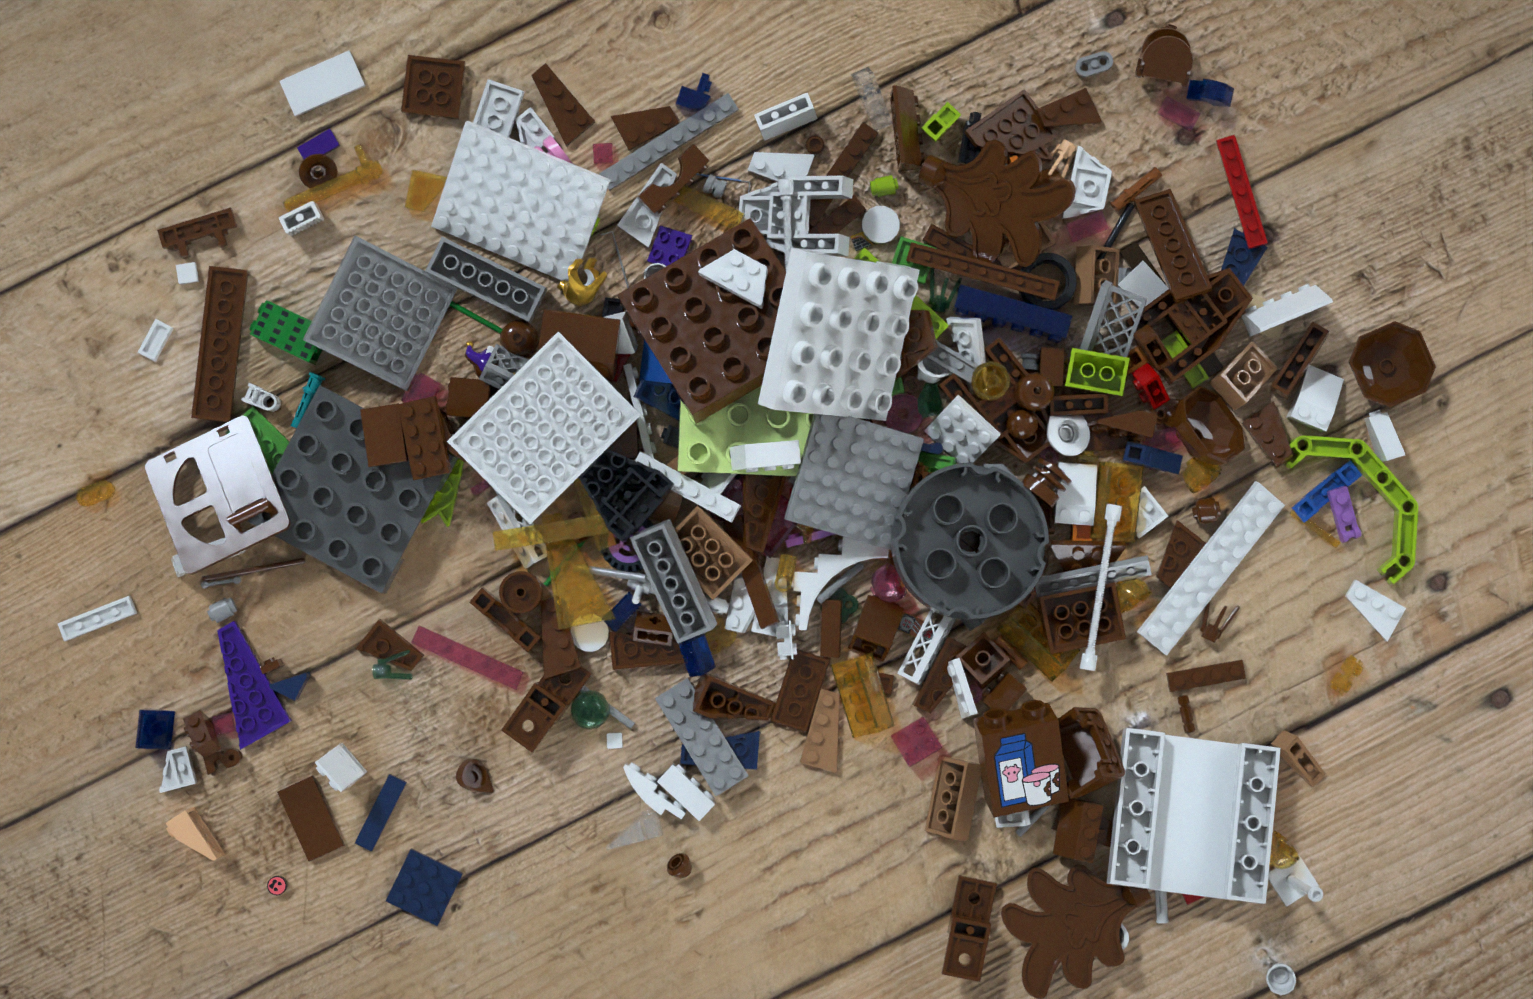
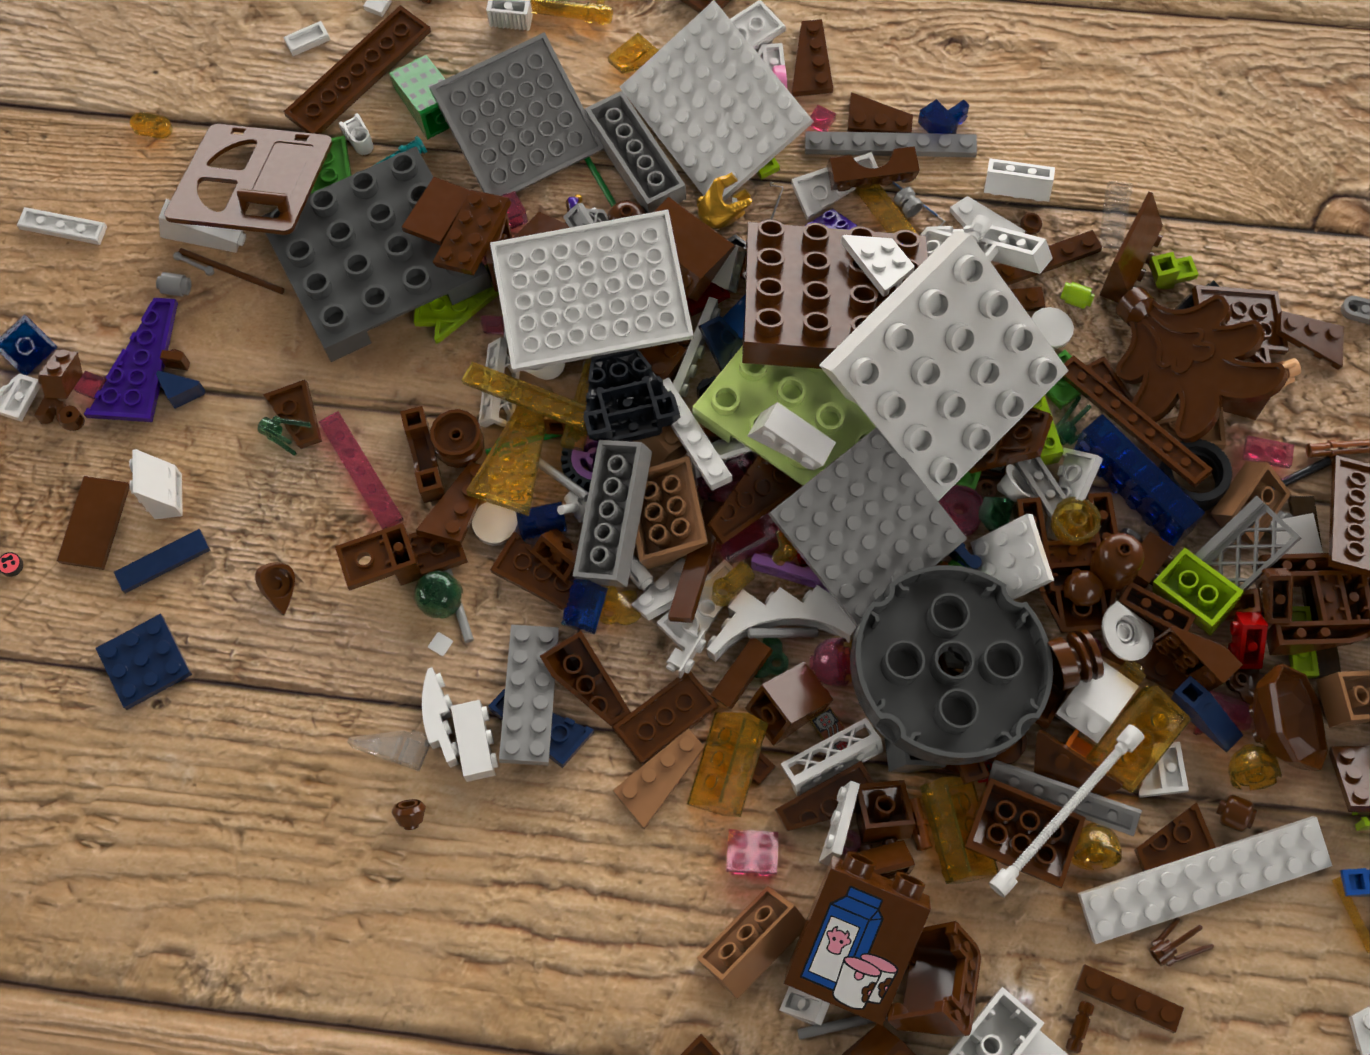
camera: 35 degrees right, 20 degrees down
white wing [1062,146,1112,219] -> none

